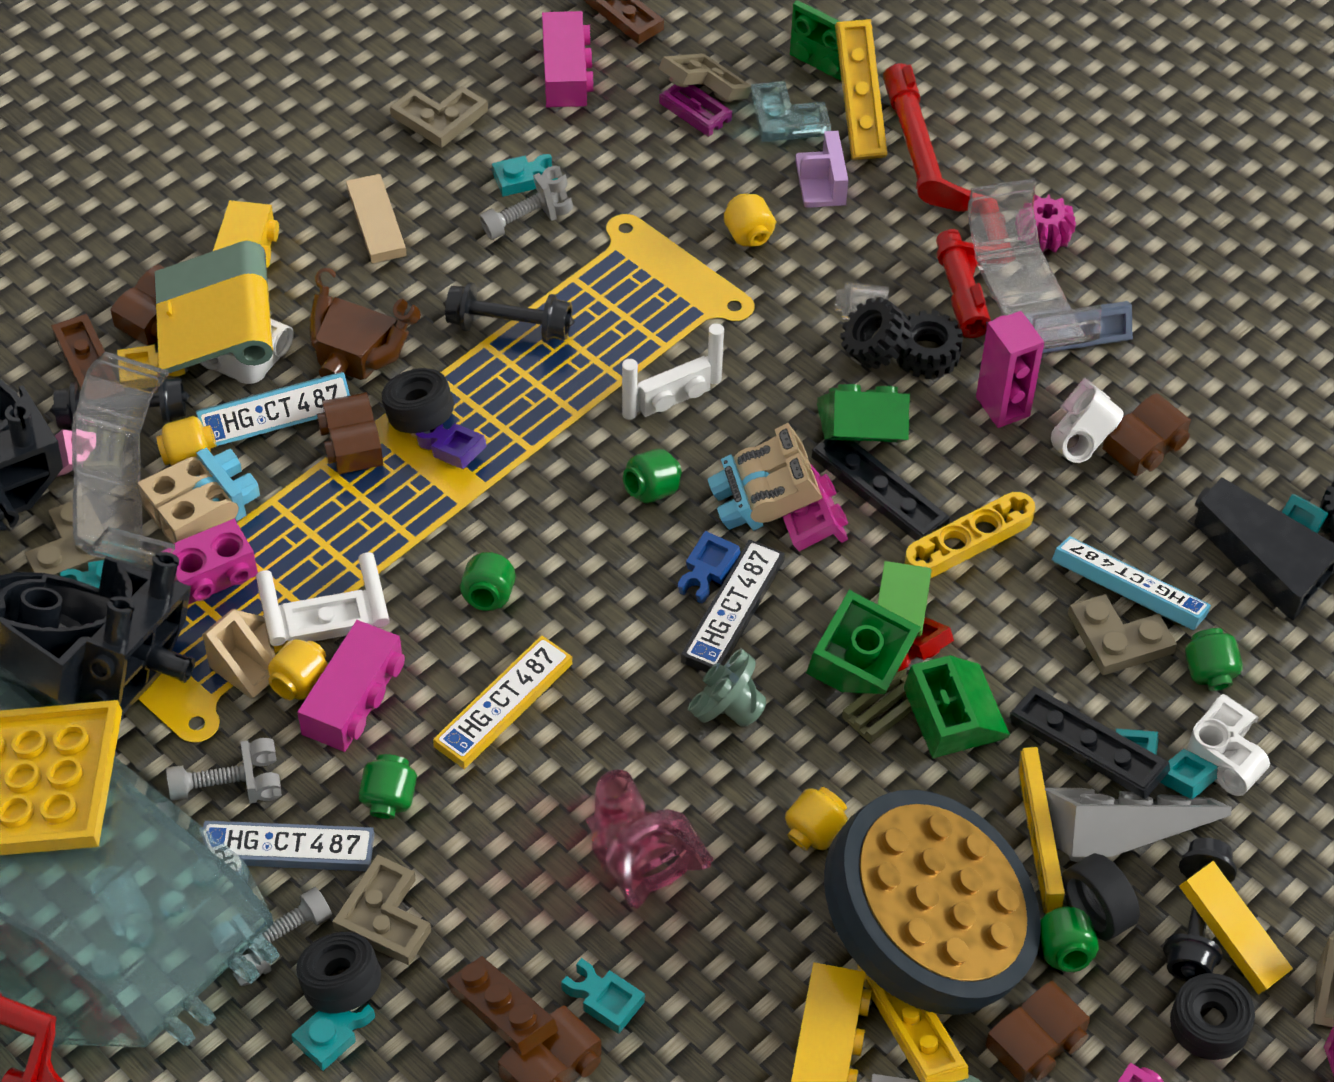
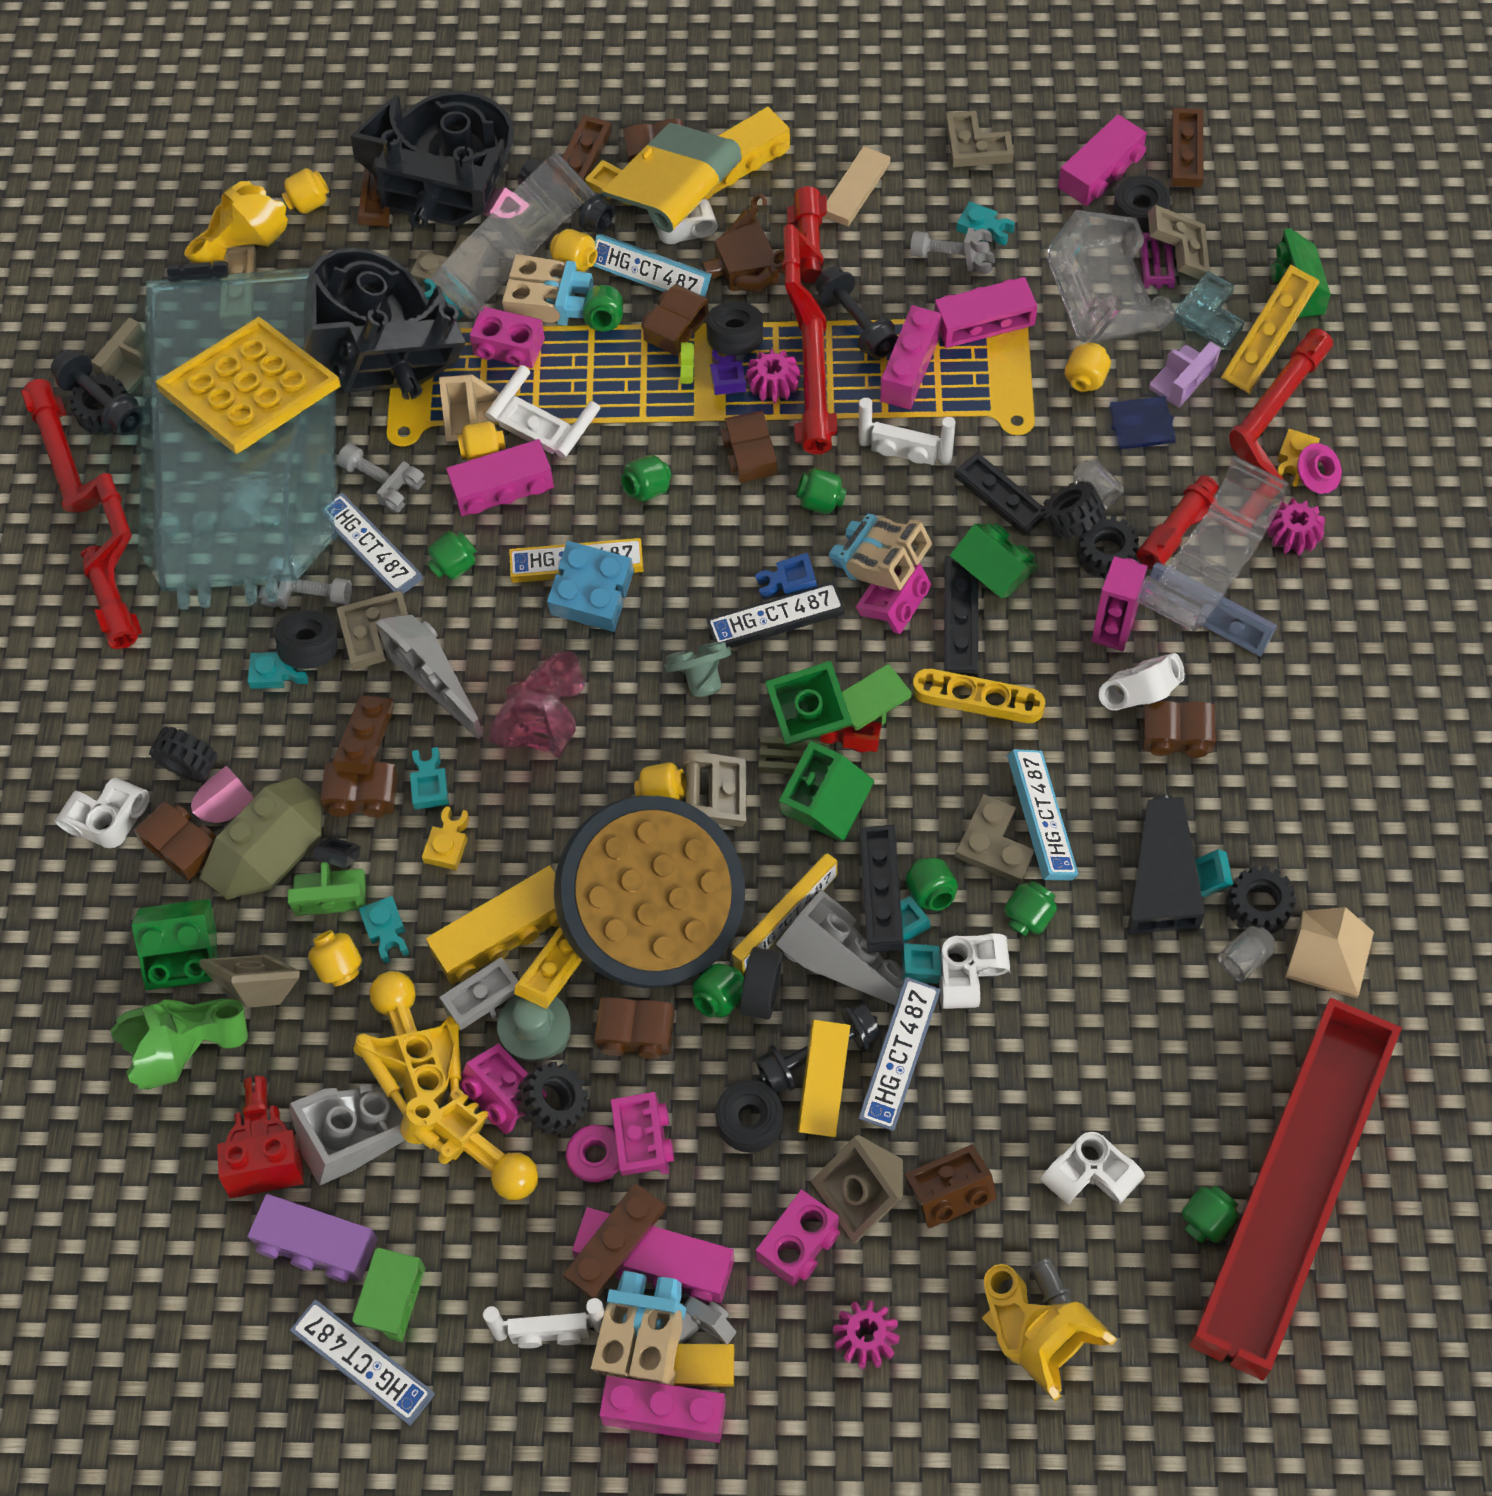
camera: 50 degrees right, 10 degrees up
none -> light grey wedge [376,615,483,739]
none -> yellow plate [422,806,470,871]
none -> dark azure piece [547,541,634,632]
none -> green head [582,285,624,332]
none -> lime tile [680,342,694,384]
none -> dark tan plate [682,752,746,827]
none -> reddish brown brick [720,410,778,483]
none -> dark pink gear [746,348,800,404]
none -> red piece [782,186,837,455]
none -> tile [858,977,941,1131]
none -> dark pink brick [880,305,942,410]
none -> green head [905,858,958,911]
none -> dark pink brick [934,277,1037,348]
none -> black tile [954,452,1044,536]
none -> clear windscreen [1047,210,1176,343]
none -> clear blue piece [1109,396,1176,450]
none -> black tyre [1113,175,1170,233]
none -> yellow plate [1277,429,1320,487]
none -> dark pink piece [1297,443,1342,494]

